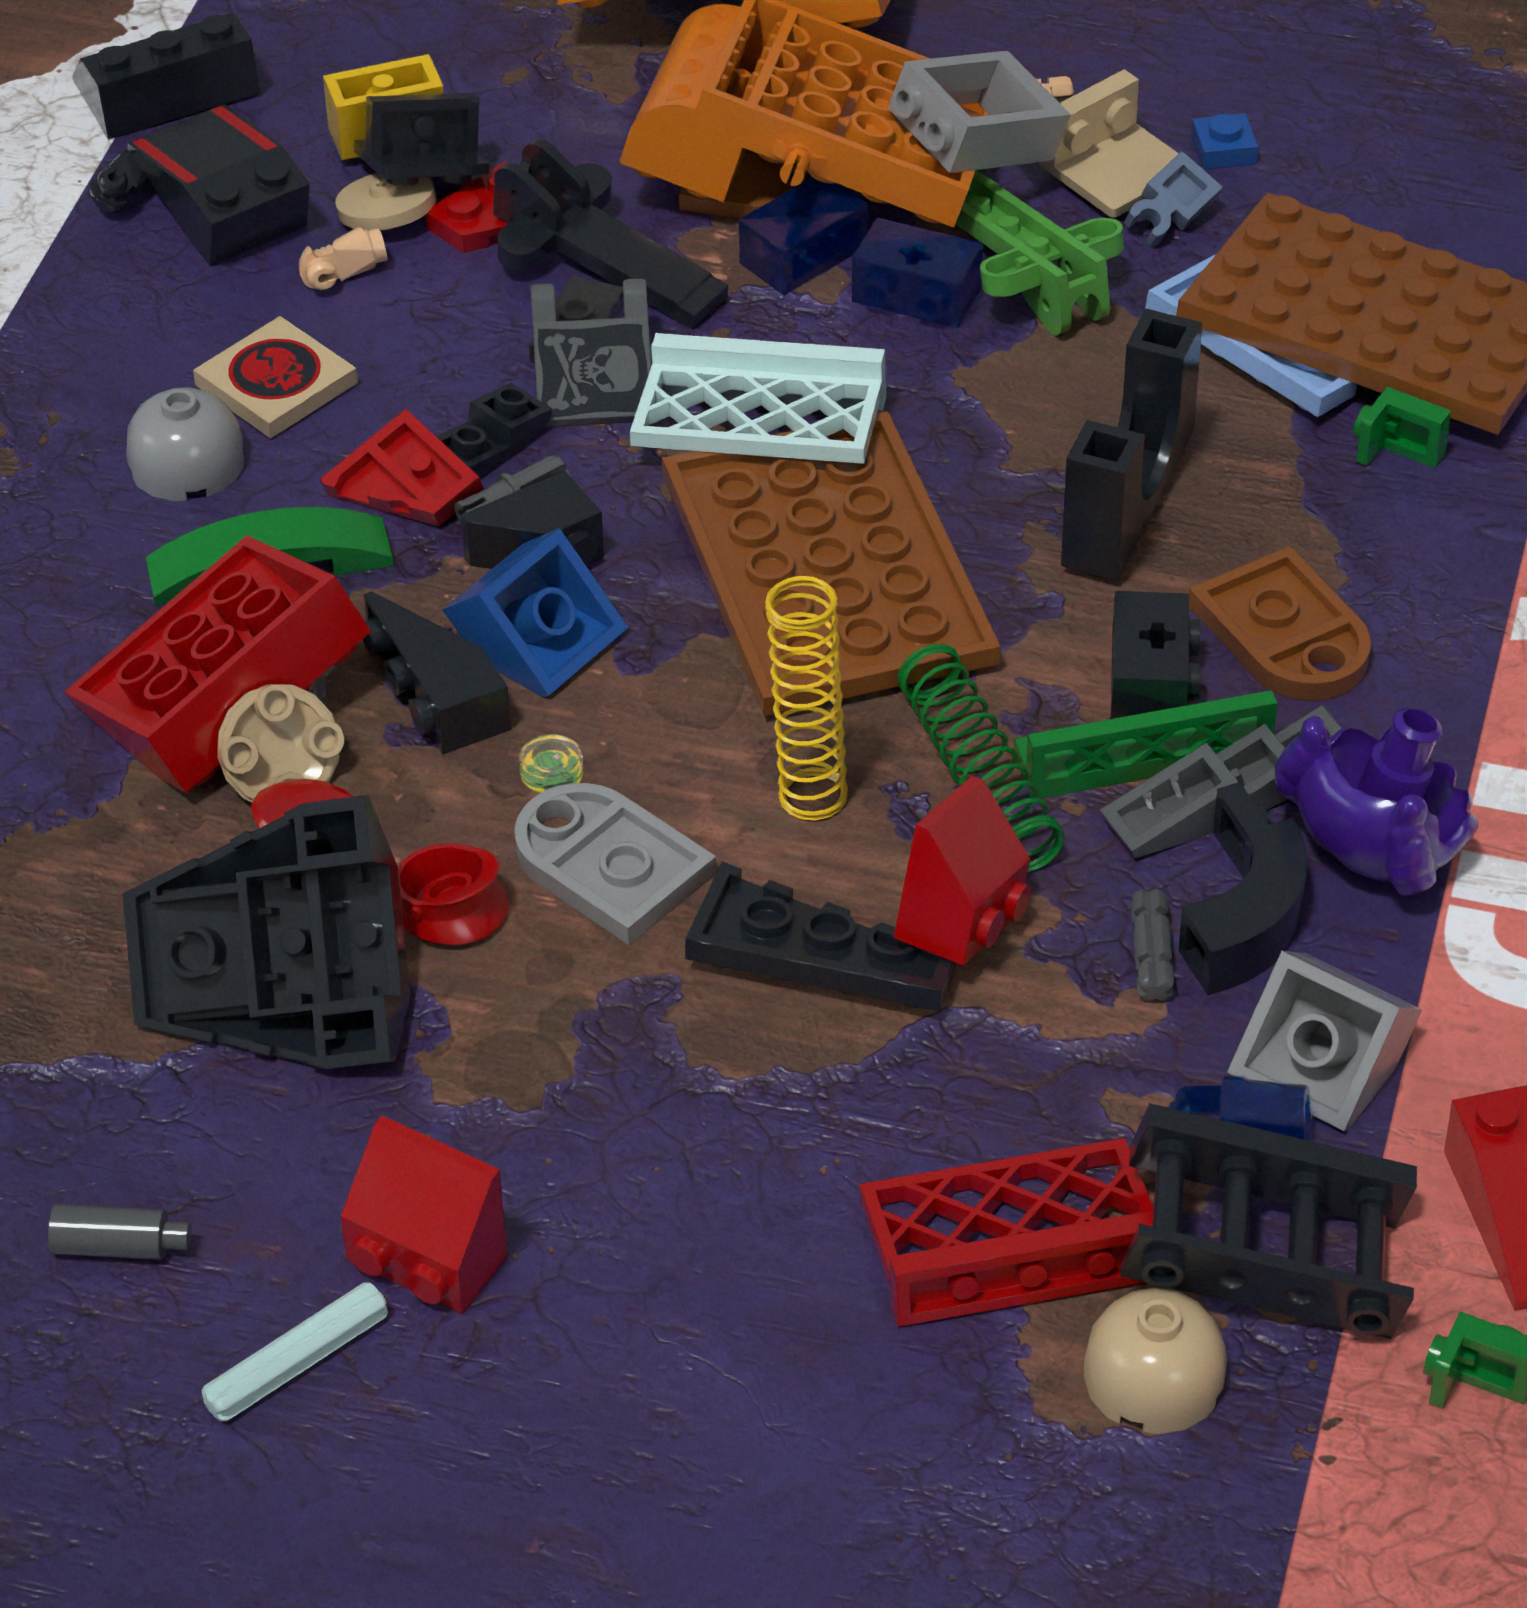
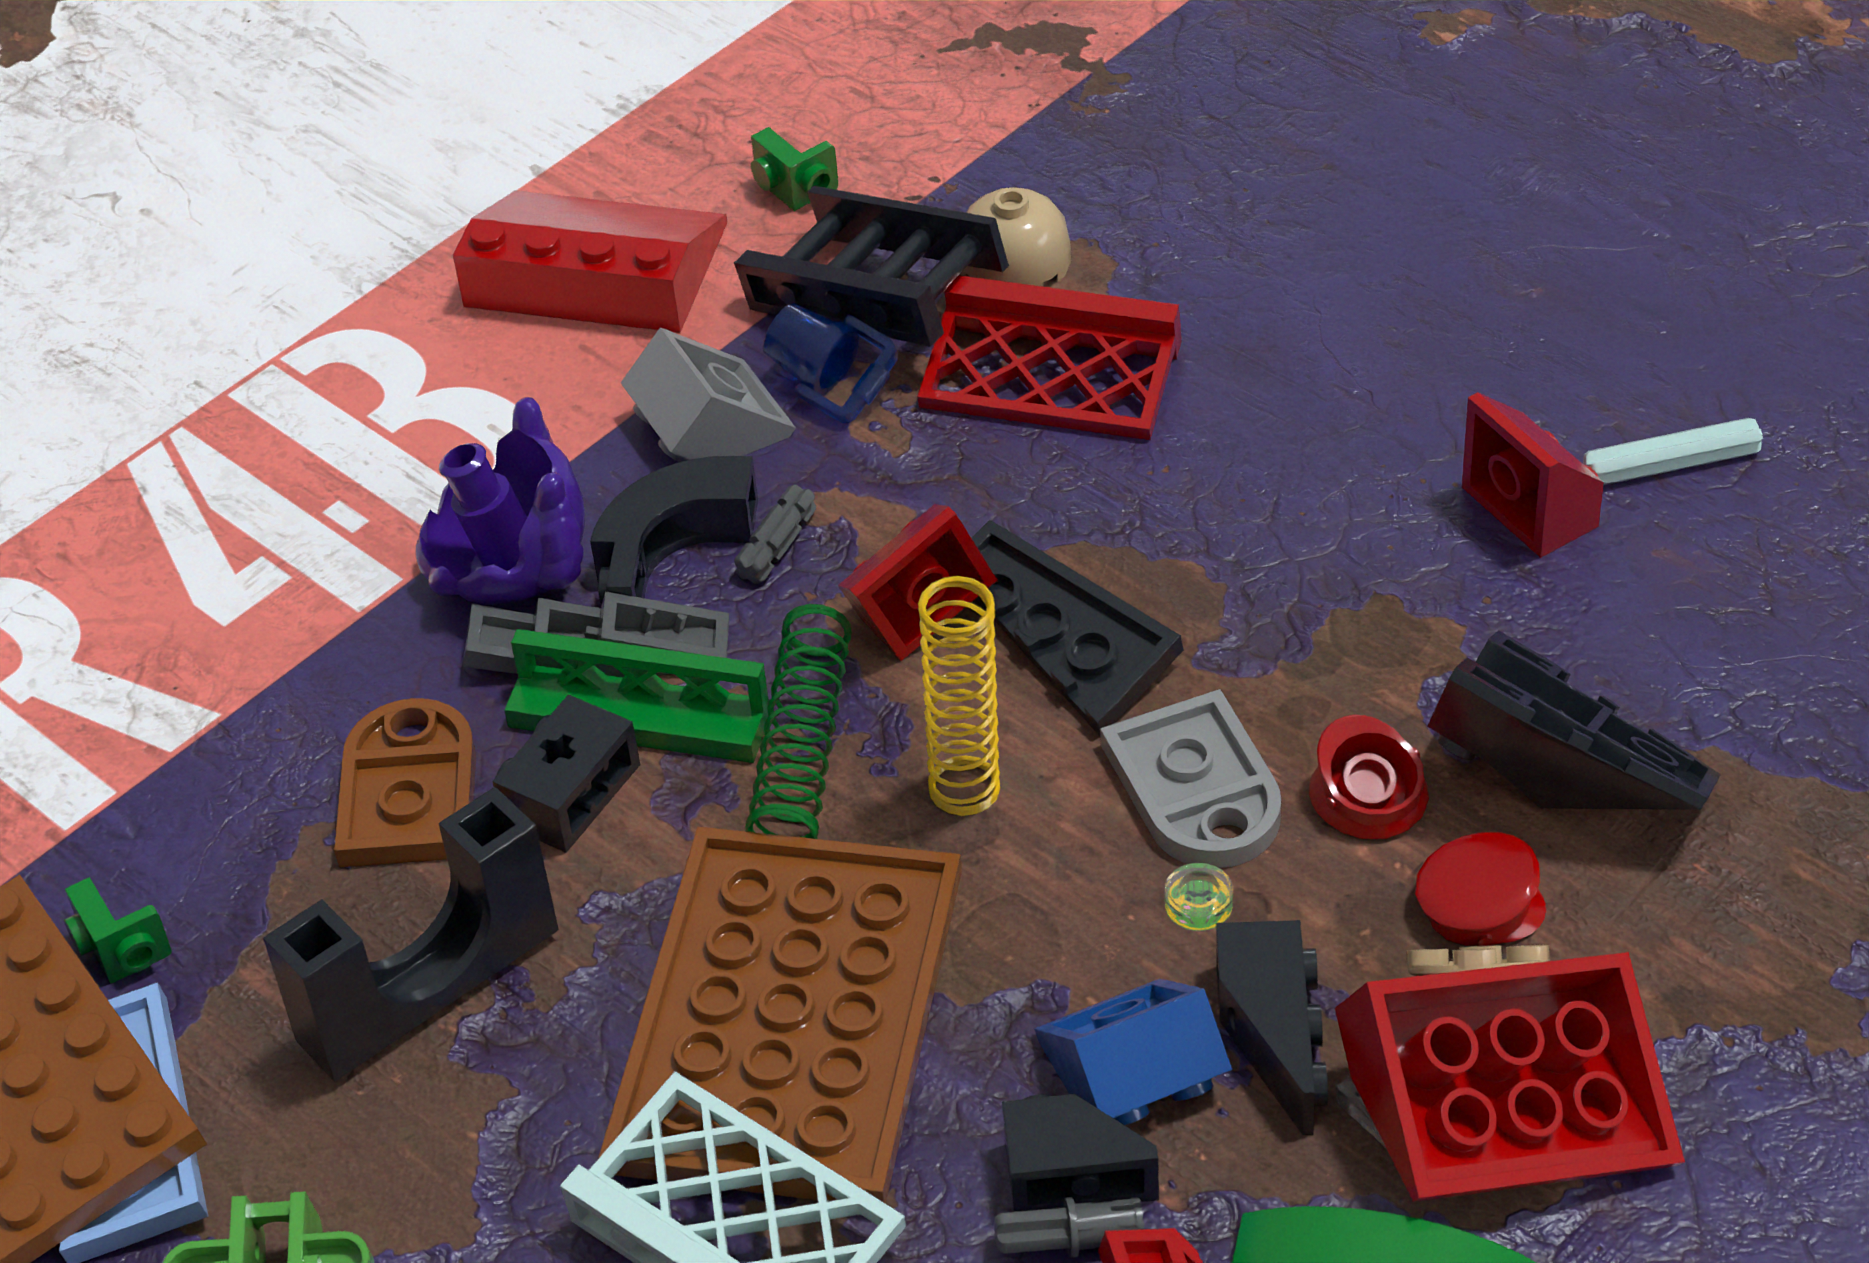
camera: 150 degrees left, 0 degrees up
dark grey cylinder [48,1204,192,1260] -> none

